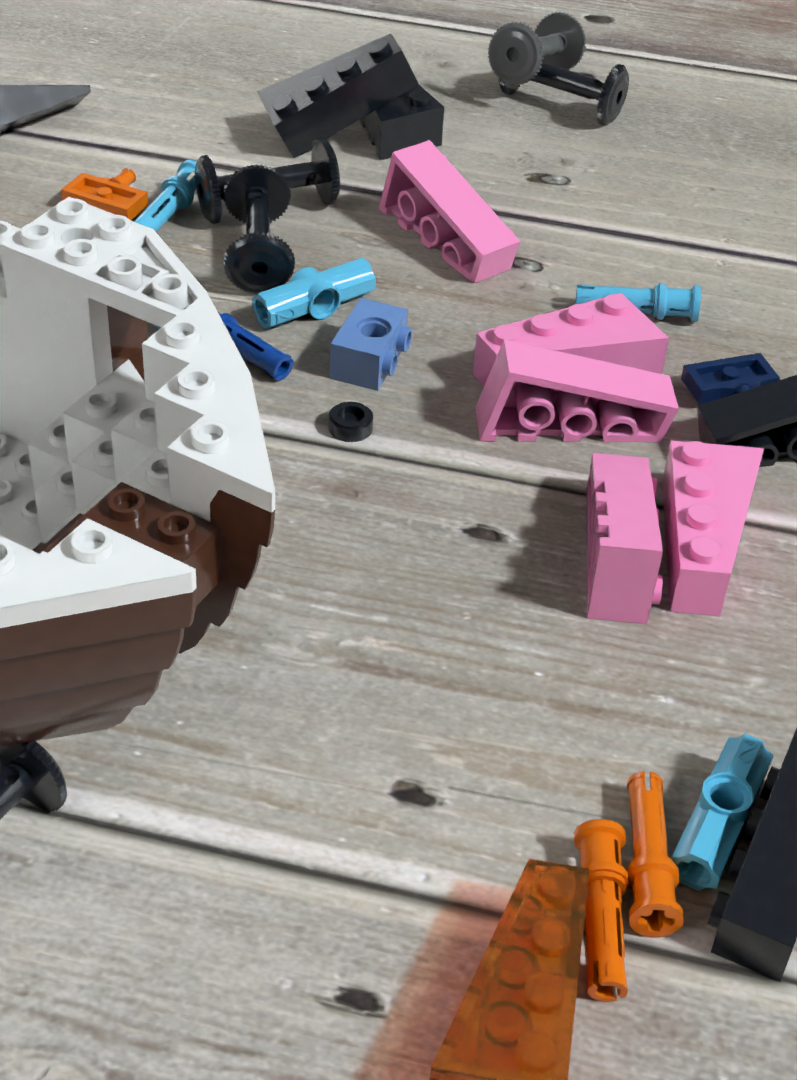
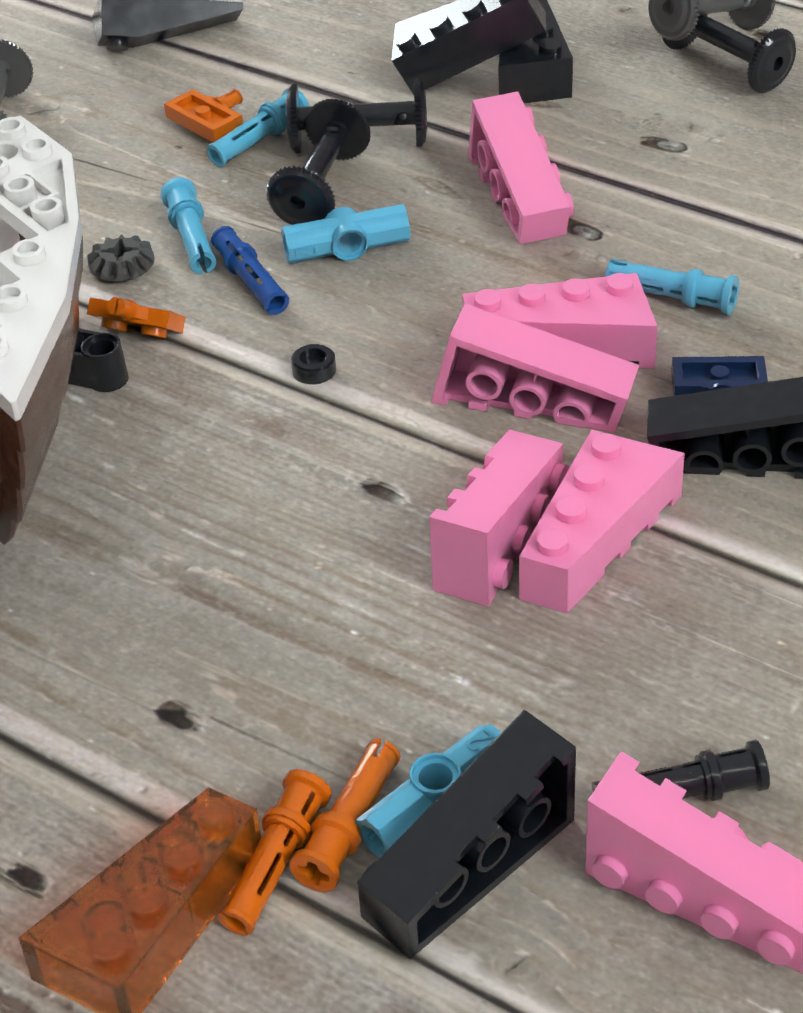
camera: 25 degrees right, 0 degrees up
medium blue brick [329,298,413,391] -> none

